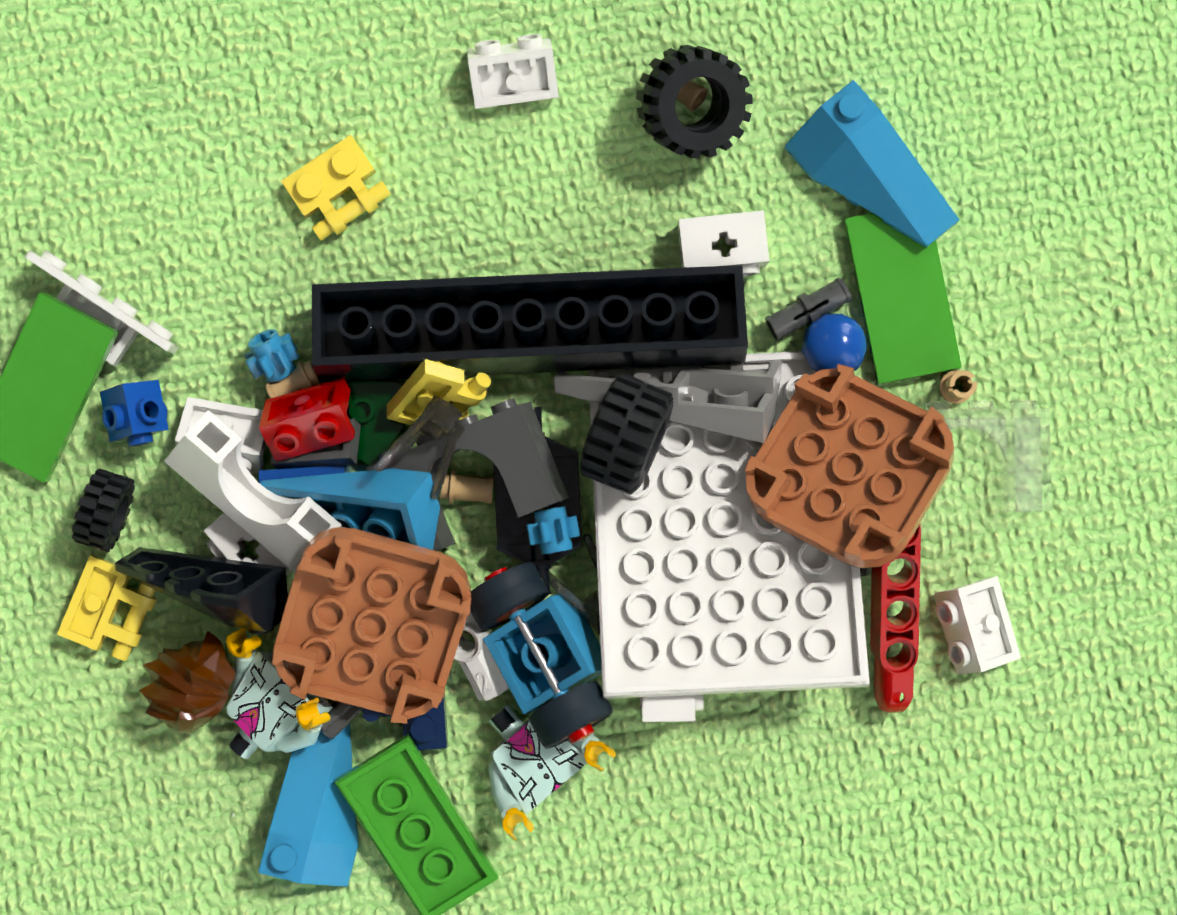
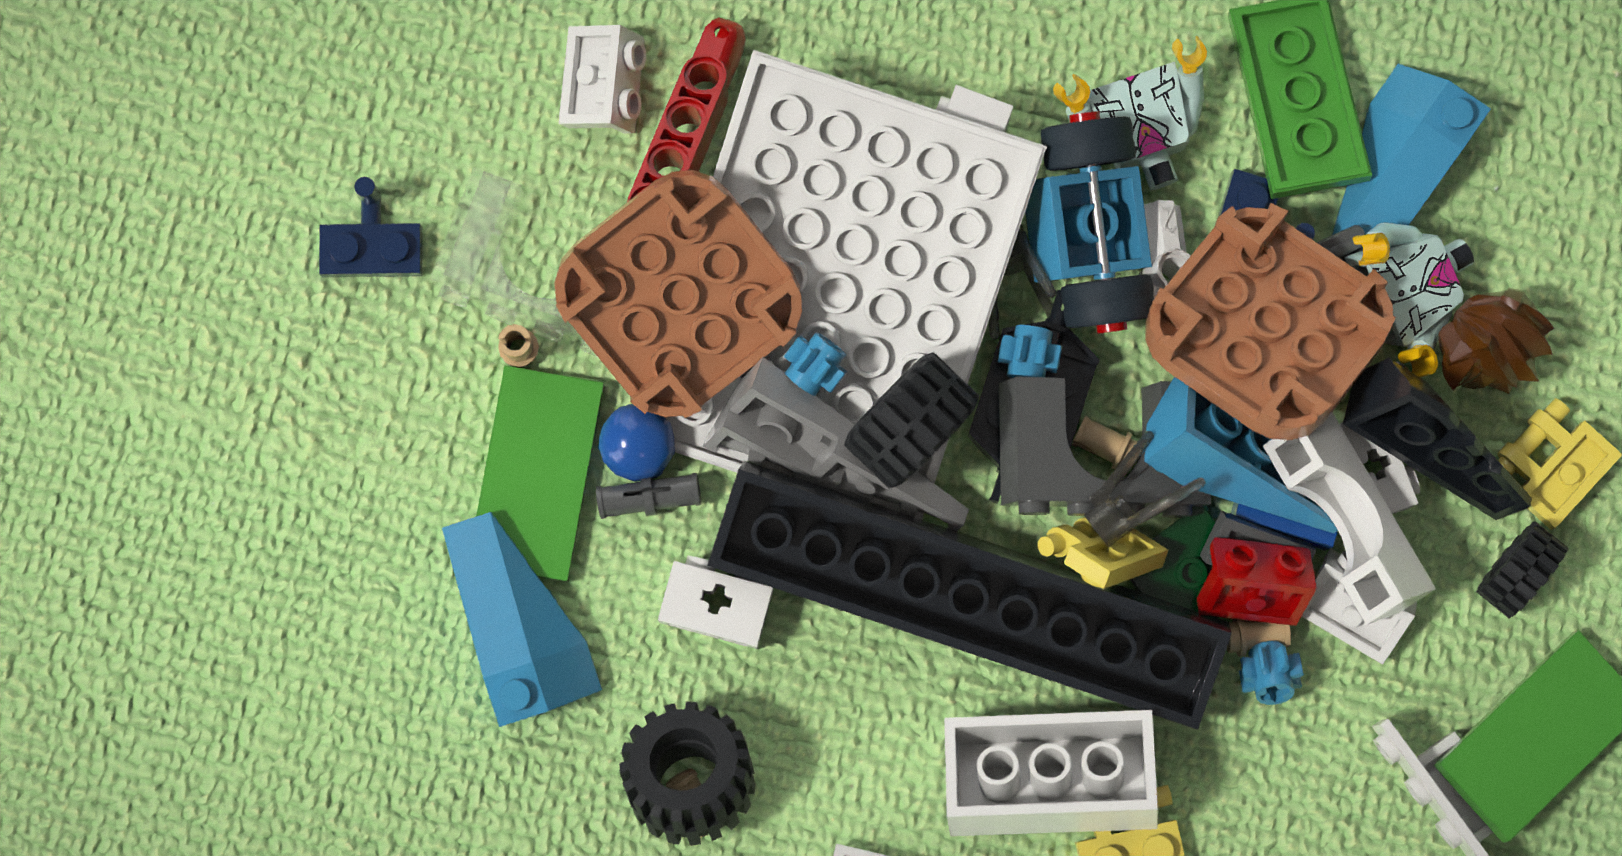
camera: 160 degrees left, 5 degrees down
blue brick [100,380,169,447] -> none
none -> dark blue plate [319,177,422,278]
none -> dark azure gear [784,332,847,396]
none -> white brick [944,710,1158,836]

